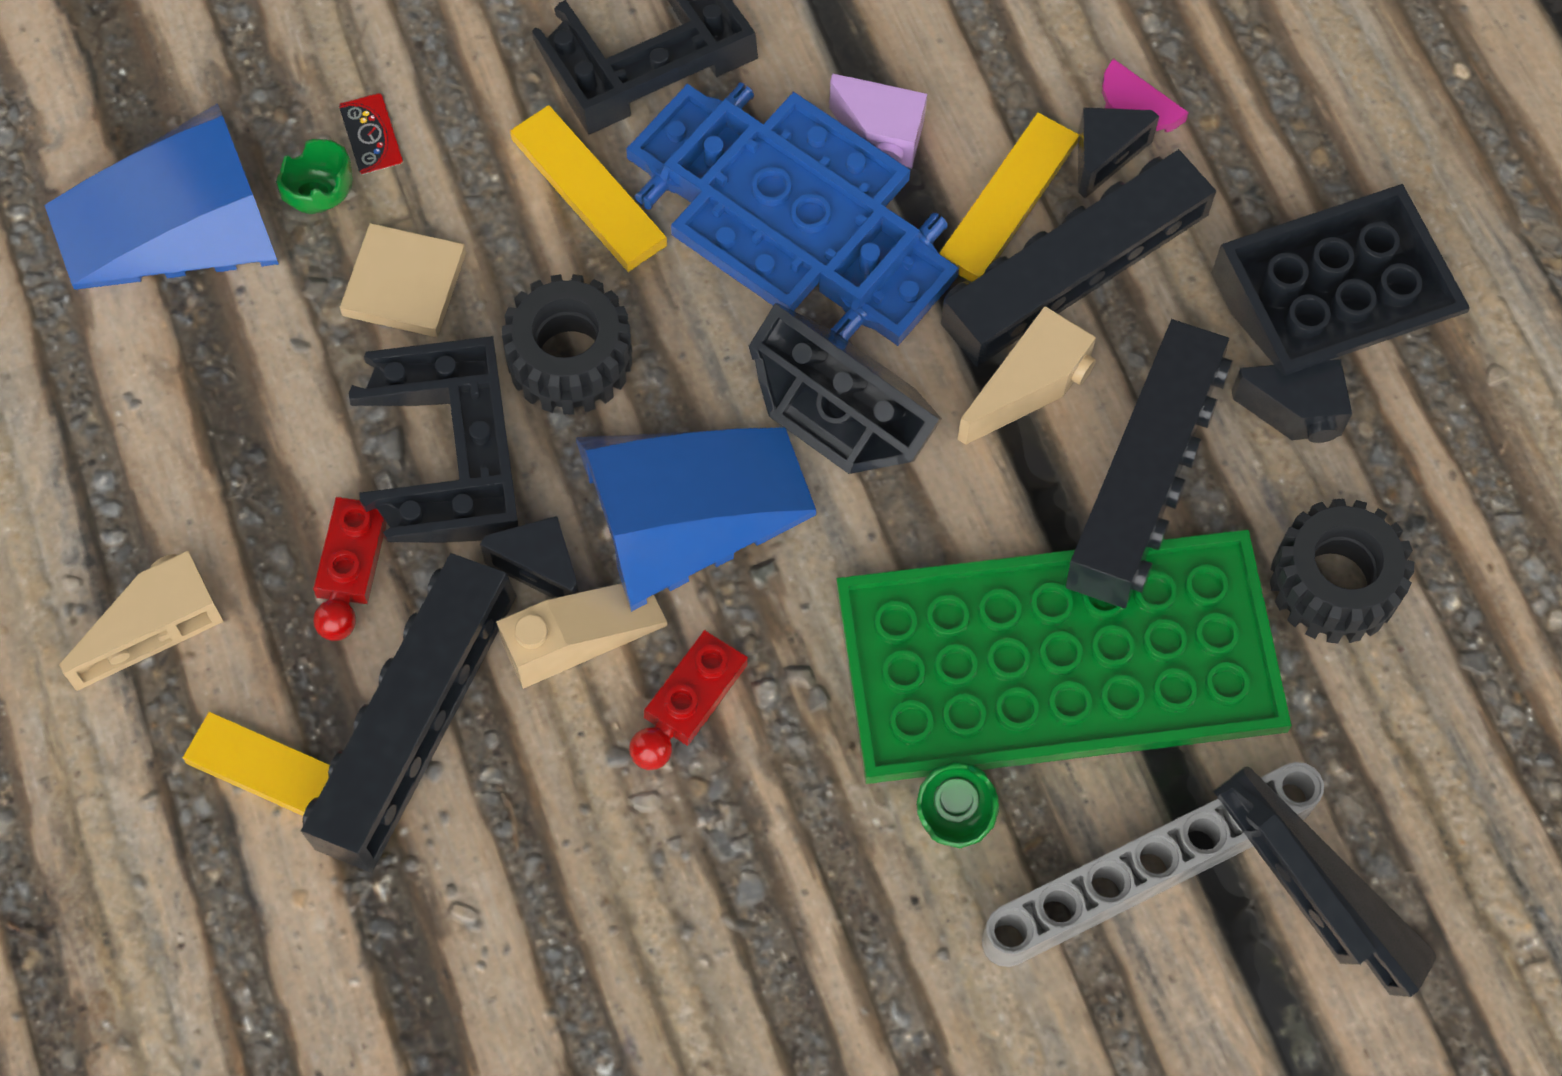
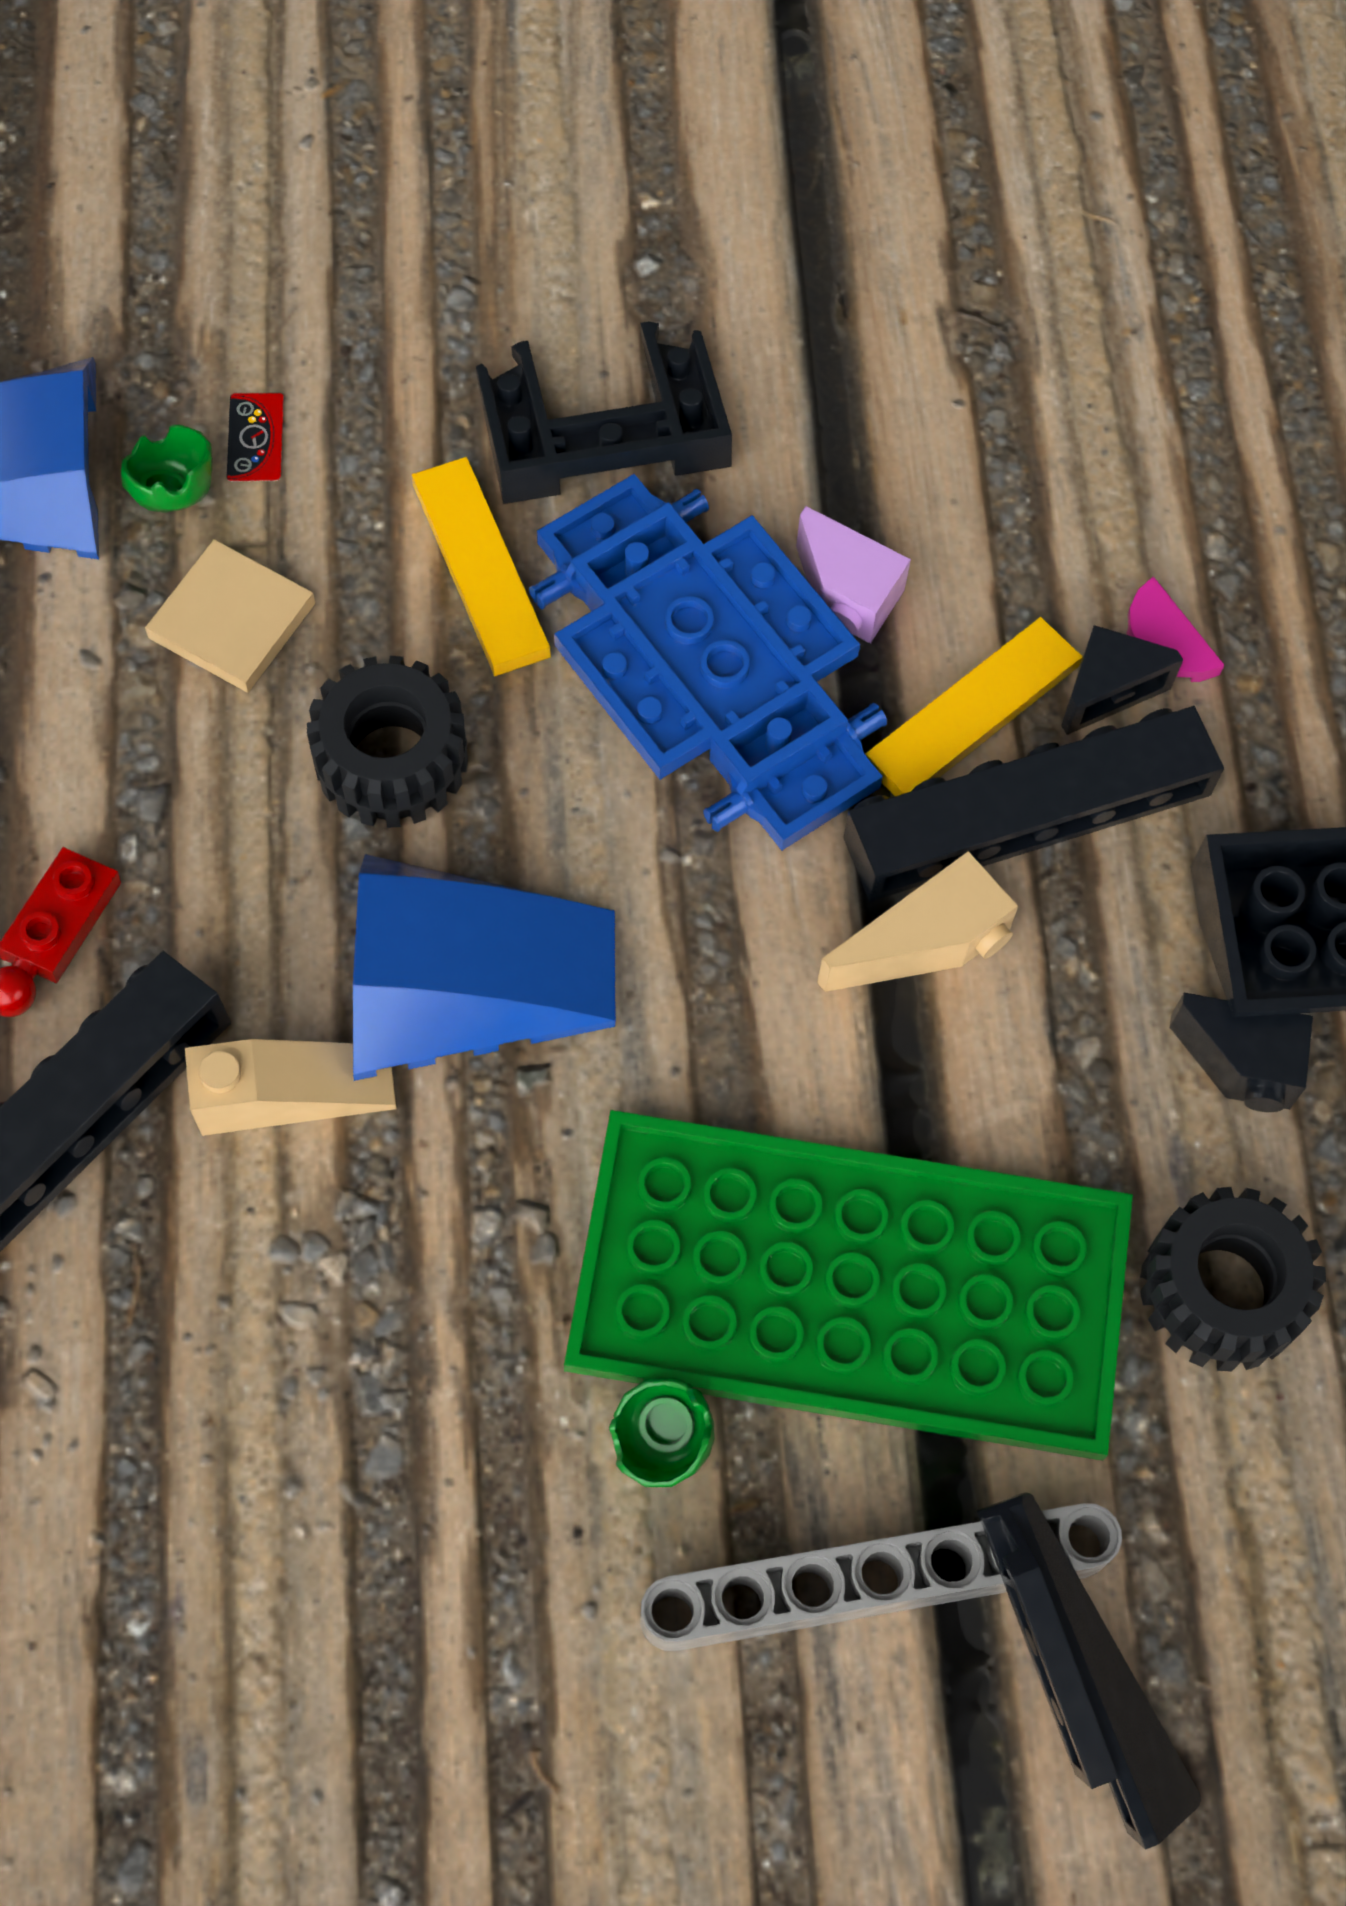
camera: 15 degrees right, 0 degrees up
black wedge [348,336,518,543] -> none
black slope [480,516,579,599] -> none
red plate [629,630,748,770] -> none
black wedge [749,303,942,474] -> none
black brick [1066,319,1233,609] -> none

